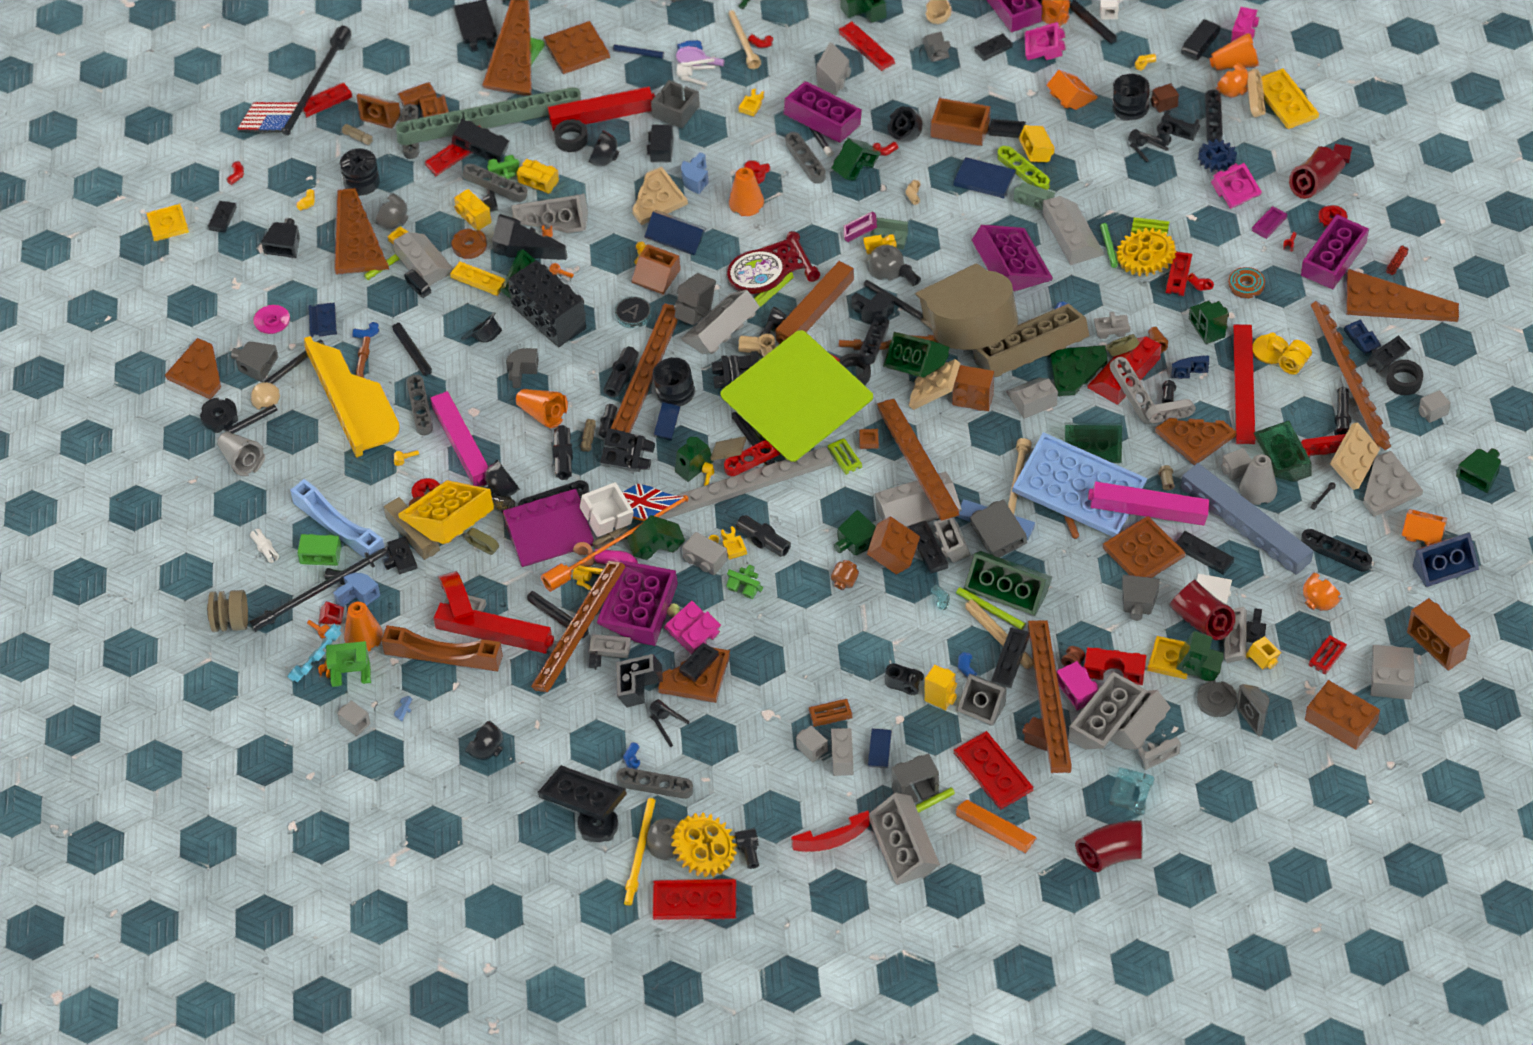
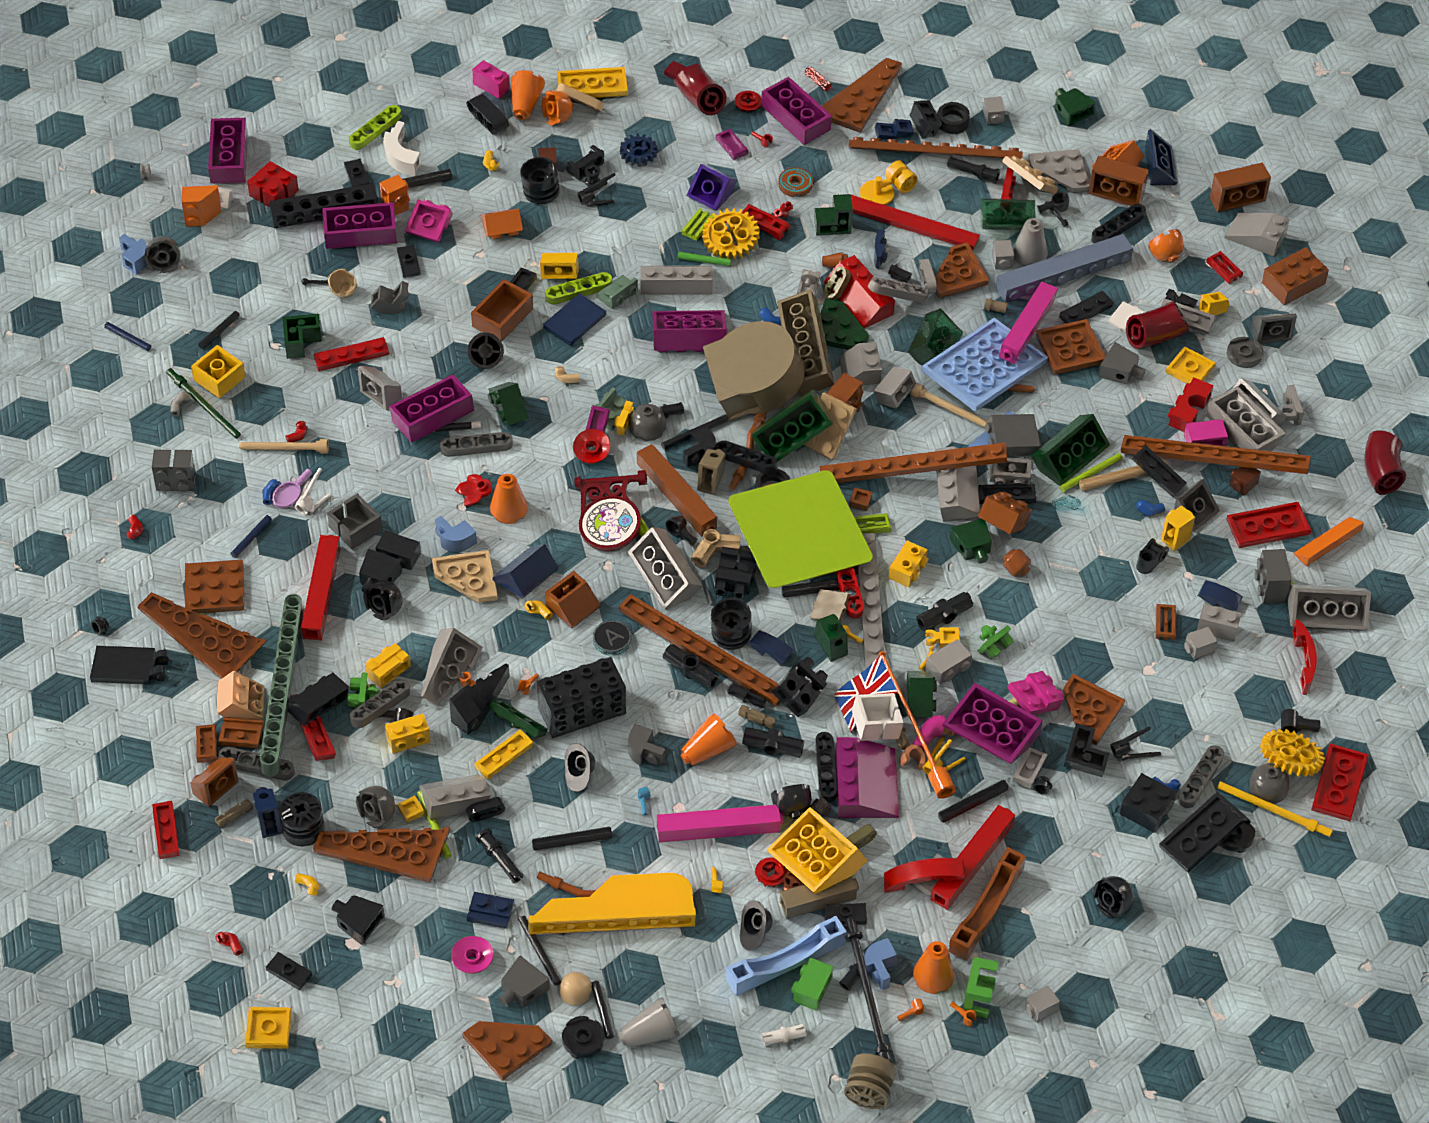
camera: 75 degrees left, 0 degrees up
flag [238,25,351,136] -> none
medium azure plant [287,623,342,682] -> none
red slope [318,601,344,625] -> none
blue arm [353,322,380,339] -> none
medium blue piece [394,695,413,721] -> none
dark grey beam [407,375,433,435] -> none
dark orange tile [451,228,487,259] -> none
dark orange tile [531,561,626,693] -> none
black tyre [554,119,588,152] -> none
dark grey piece [674,273,716,325] -> none
black plate [679,642,719,682] -> none
yellow plate [738,88,764,117] -> none
red arm [872,142,899,156] -> none
copper wheel [1061,646,1086,667] -> none
clear light blue plate [1109,767,1155,815] -> none
dark green brick [1176,631,1224,681] -> none
black beam [1205,89,1223,143] -> none
dark pink plate [1211,163,1262,209] -> none
none -> light nougat slope [217,671,265,720]
none -> dark blue torso [253,787,283,838]
none -> black torso [359,549,403,593]
none -> black pin [476,828,523,883]
none -> red dish [573,429,610,464]
none -> dark azure hand [638,786,651,816]
none -> dark purple slope [686,164,737,211]
none -> dark tan torso [697,449,726,495]
none -> black piece [740,900,773,951]
none -> light grey brick [874,366,916,409]
none -> yellow brick [889,541,929,587]
none -> black bar [1037,192,1070,214]
none -> dark orange brick [1088,155,1149,206]
none -> black brick [1120,773,1177,833]

